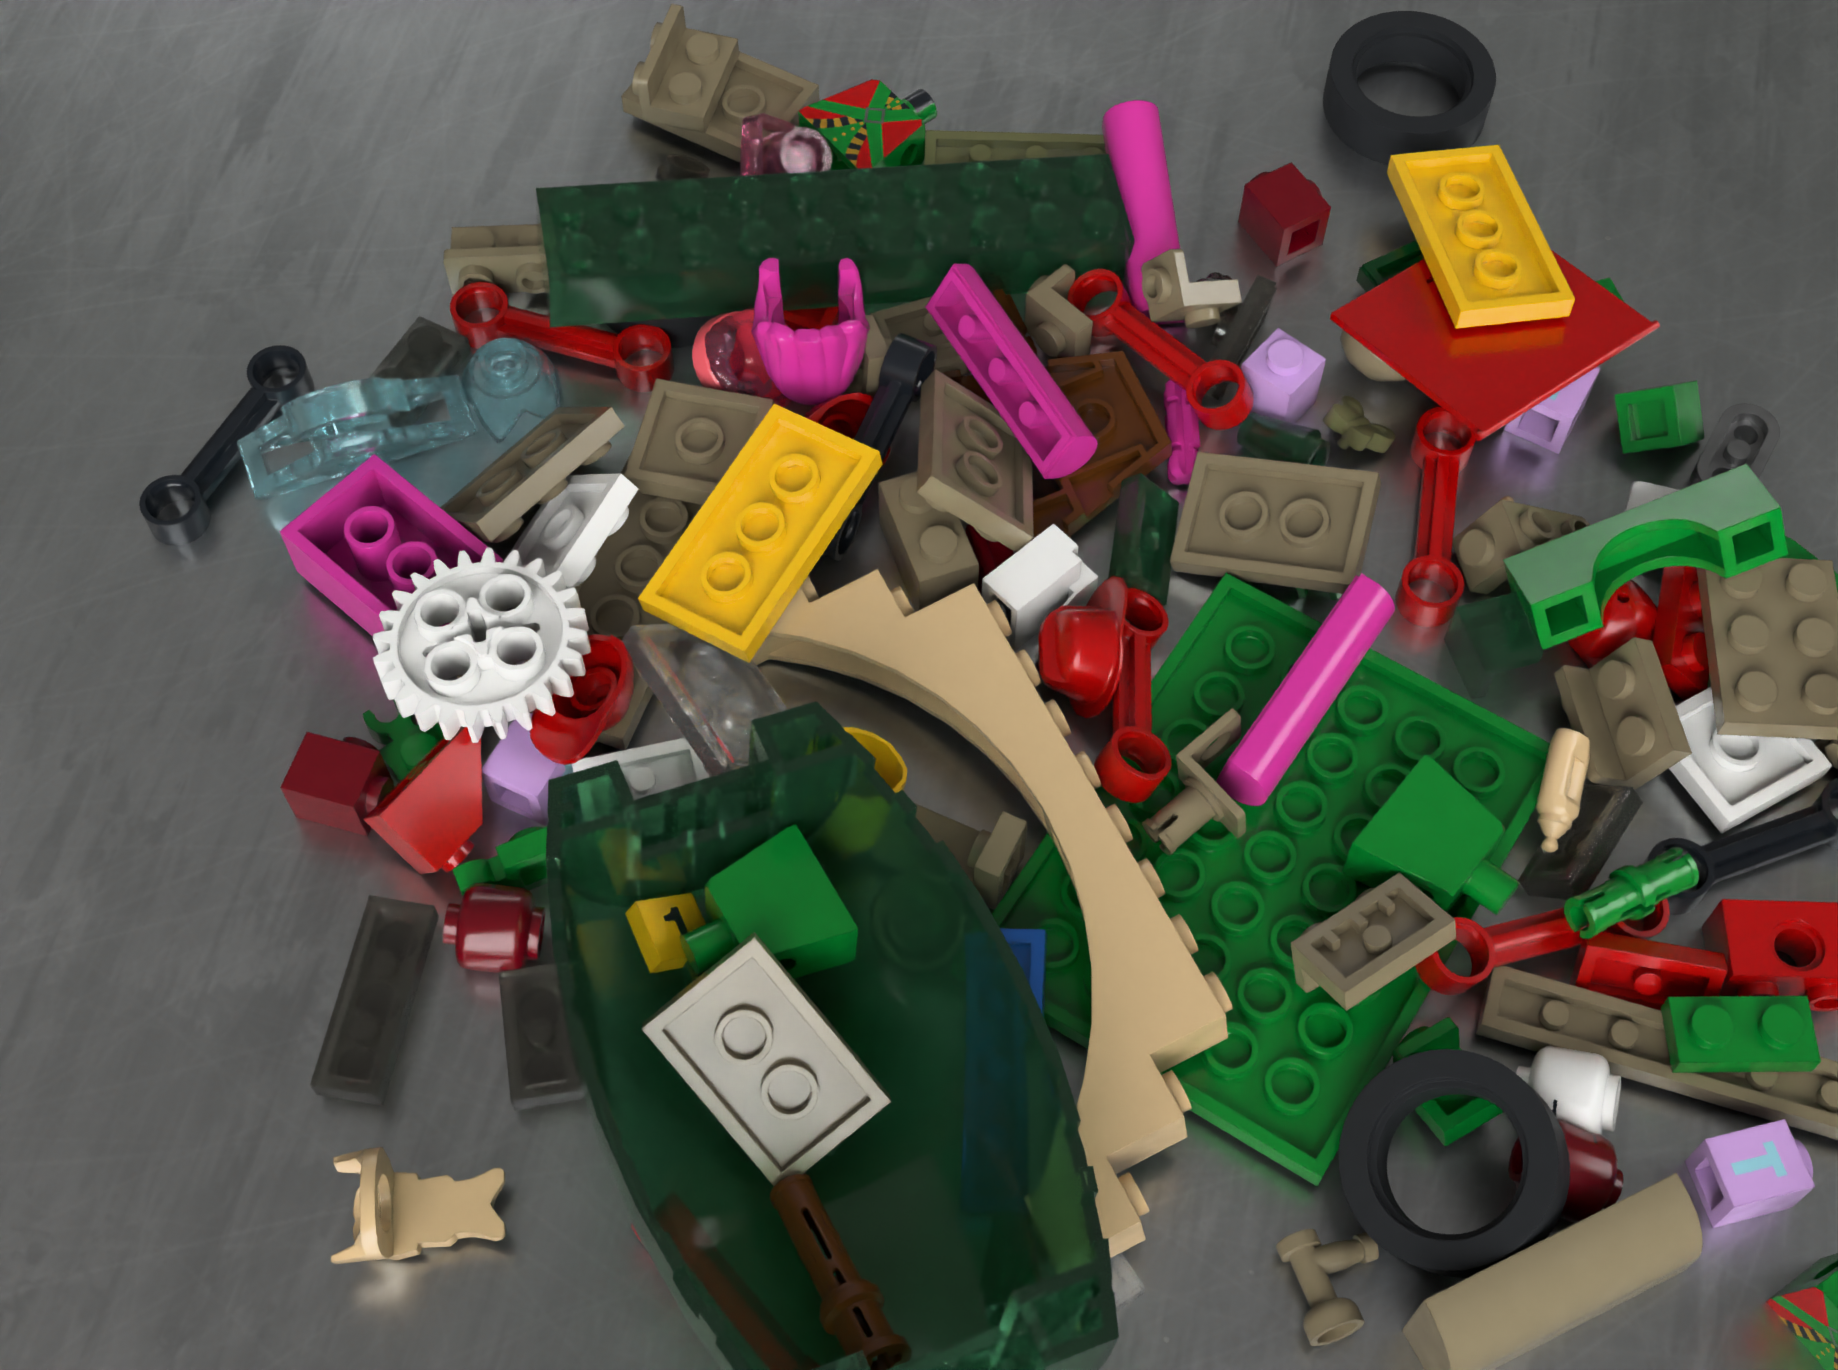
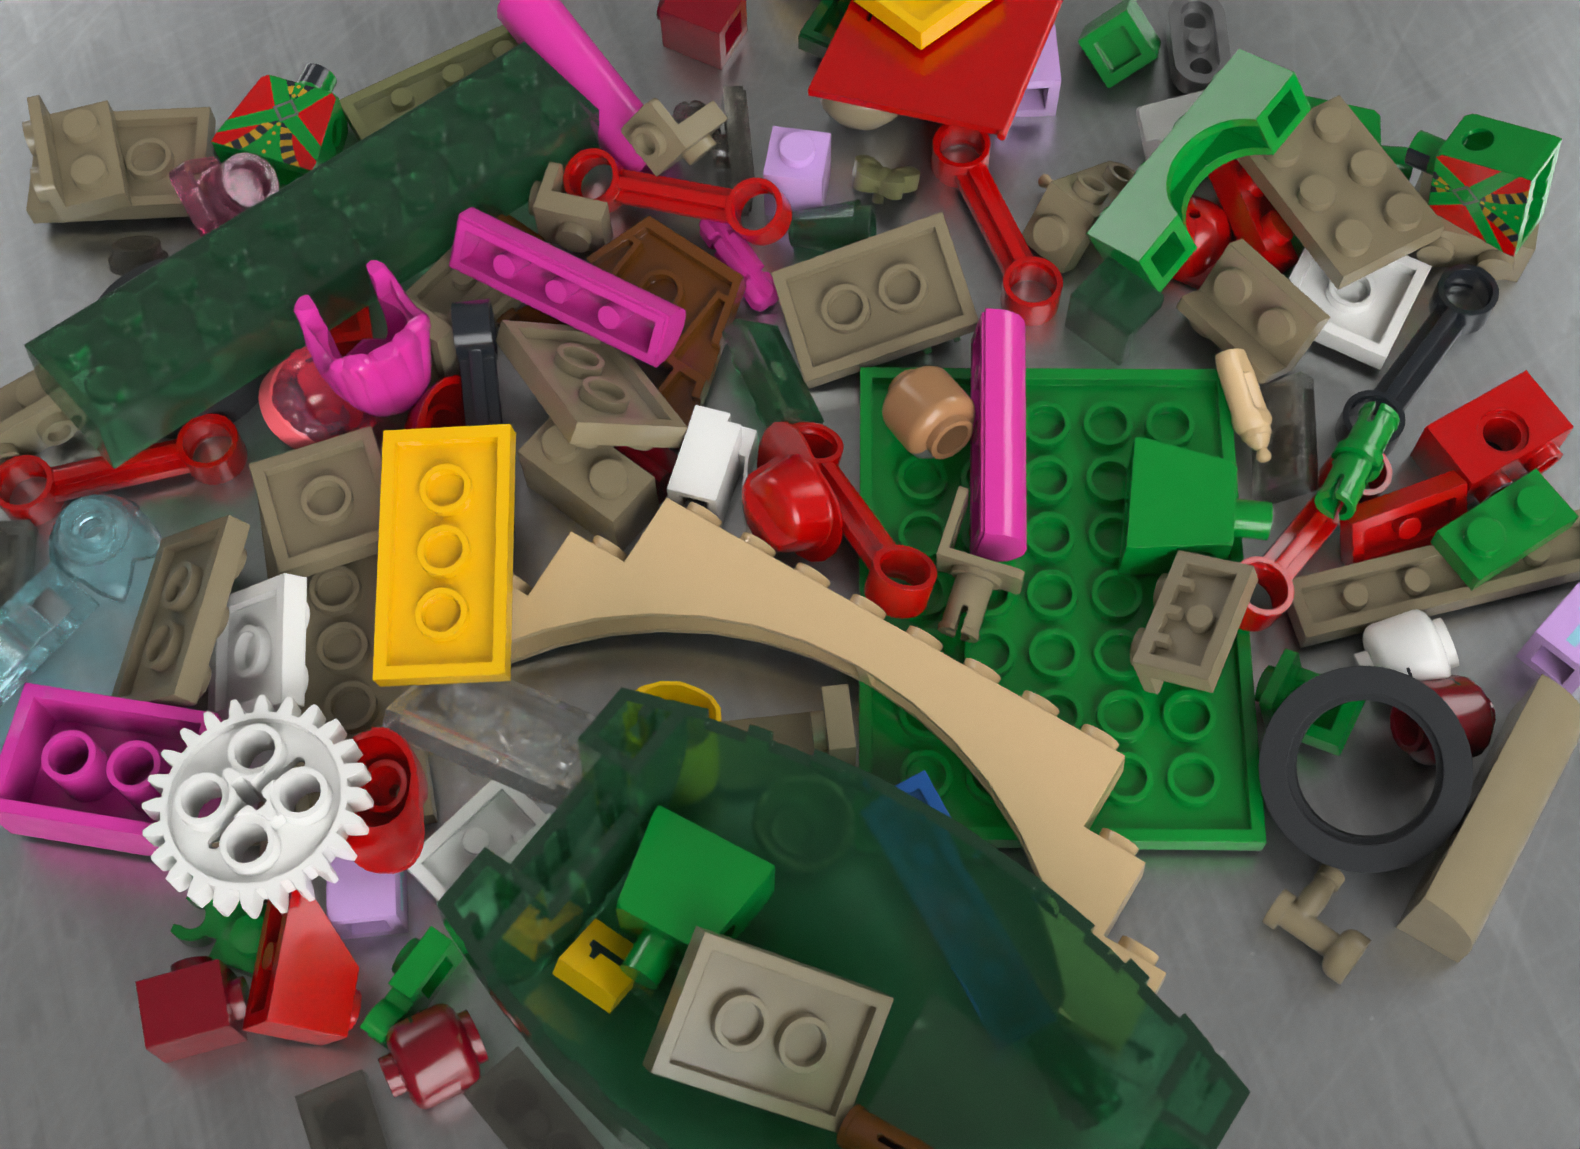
camera: 30 degrees left, 5 degrees up
none -> medium nougat head [882,366,976,459]

